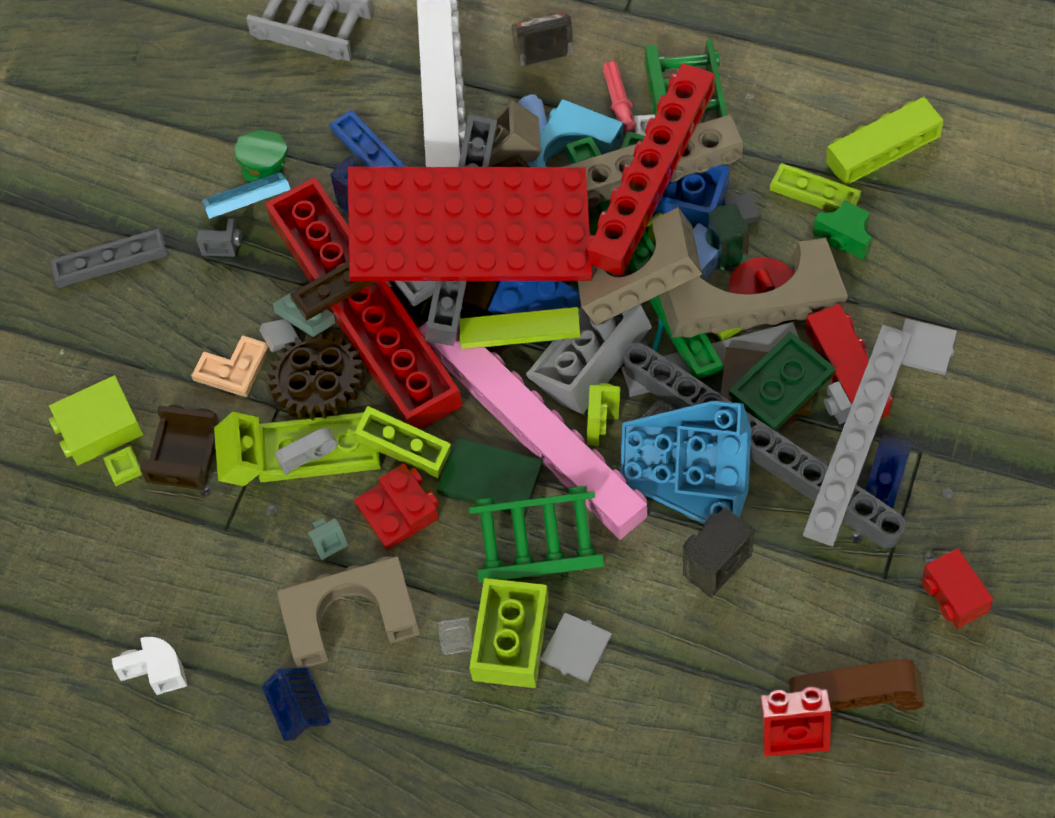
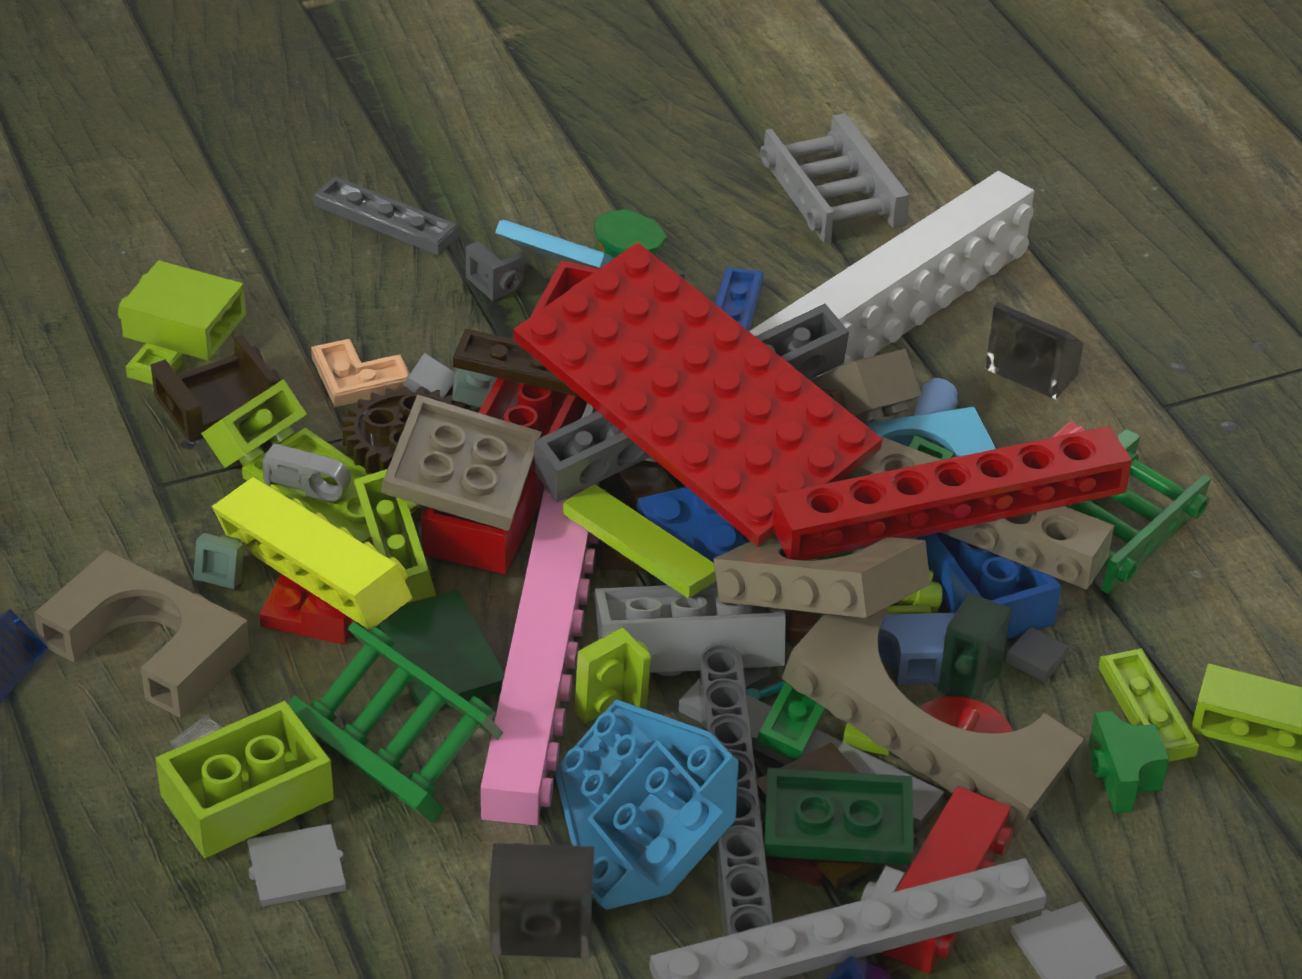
camera: 40 degrees right, 20 degrees down
none -> neon yellow brick [212,477,412,630]
none -> dark tan plate [381,395,542,531]

